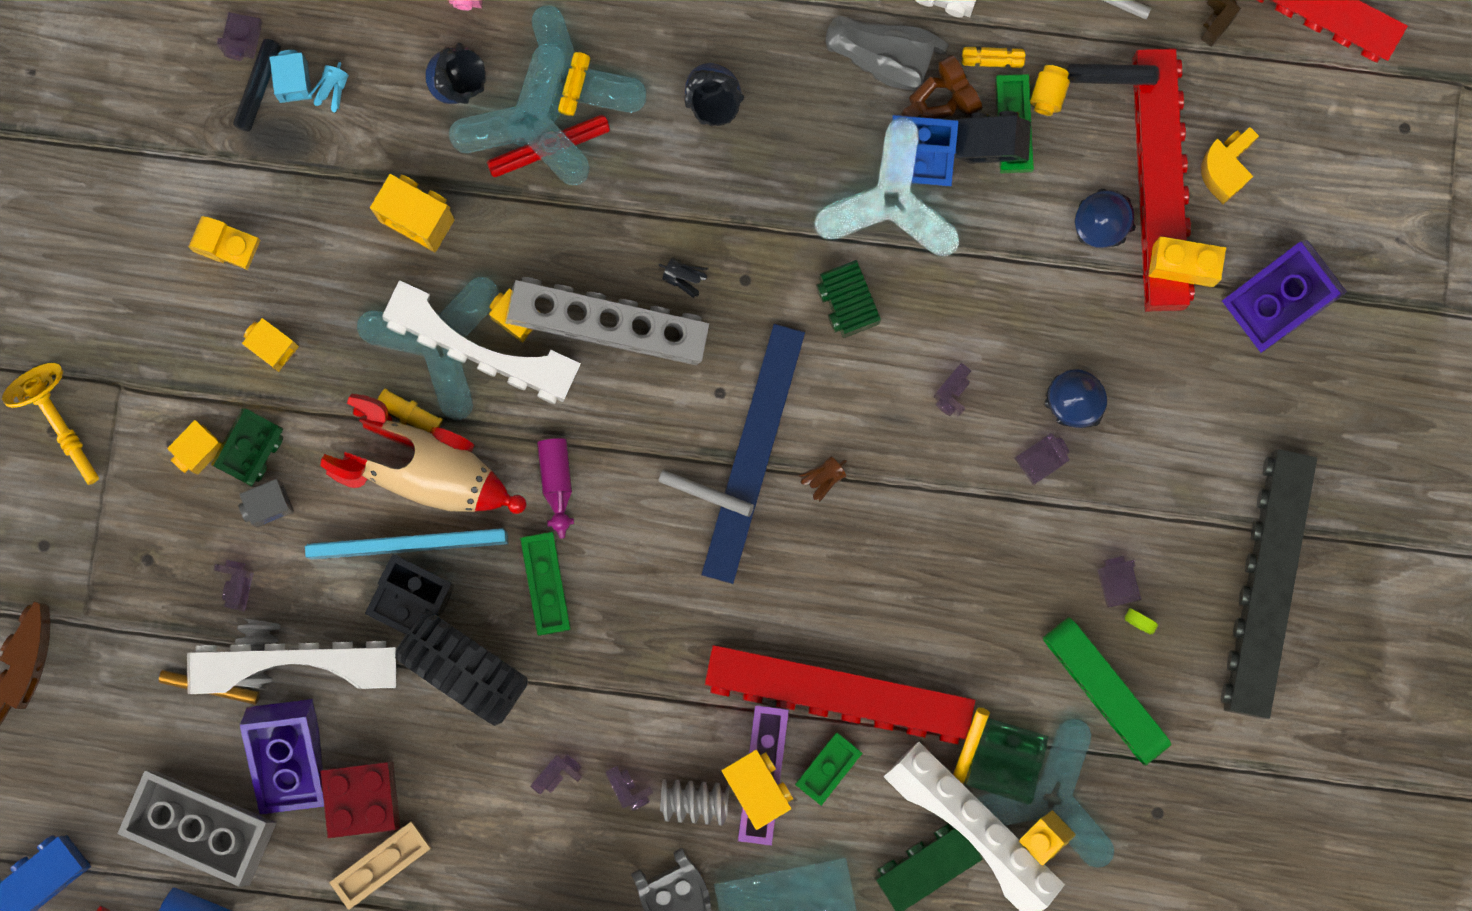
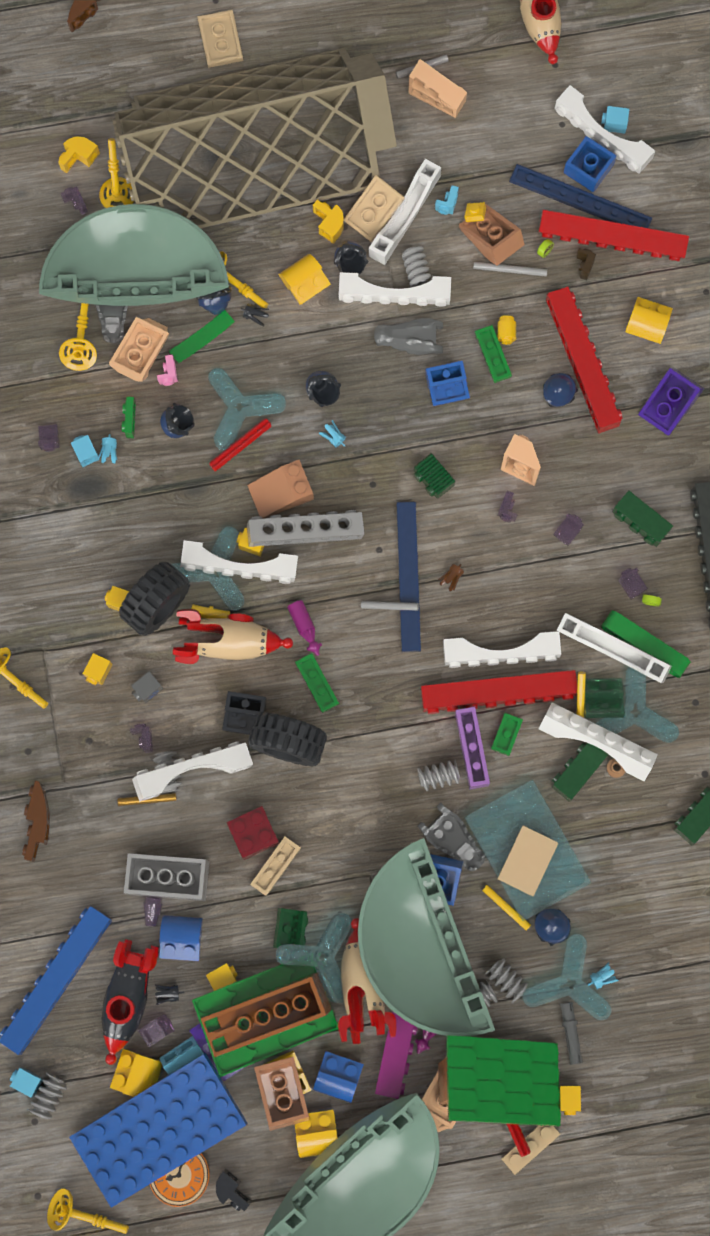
camera: 15 degrees left, 5 degrees down
yellow brick [188,216,261,270] -> none
dark green bracket [211,407,283,486] -> none
black axle [233,39,281,132] -> none
dark purple slope [240,699,324,814] -> none
medium azure tile [305,528,508,560] -> none
yellow brick [370,174,455,253] -> none
clear light blue piece [449,43,590,186] -> none
clear purple bracket [530,754,583,795] -> none
yellow axle [558,52,590,116] -> none
clear purple bracket [605,766,653,811] -> none
black piece [659,257,709,298] -> none
yellow brick [721,749,793,830] -> none
clear light blue piece [815,117,959,256] -> none
reddish brown piece [901,55,983,119] -> none
black brick [955,111,1031,164] -> none
yellow axle [962,47,1025,68] -> none
yellow brick [1019,810,1076,866] -> none
dark blue hair [1044,369,1107,428] -> none
black axle [1066,64,1160,85] -> none
yellow brick [1148,236,1226,287] -> none
yellow brick [1201,127,1259,205] -> none
none -> black tyre [119,562,190,636]
none -> green plate [122,397,136,438]
none -> clear purple cone [143,897,163,927]
none -> nougat slope [247,460,314,519]
none -> medium azure piece [319,420,346,447]
none -> white arch [443,632,561,668]
none -> light nougat slope [501,434,541,486]
none -> white arch [557,613,672,683]
none -> medium nougat plate [607,759,626,778]
none -> dark green brick [612,490,673,547]
none -> yellow brick [625,297,673,344]

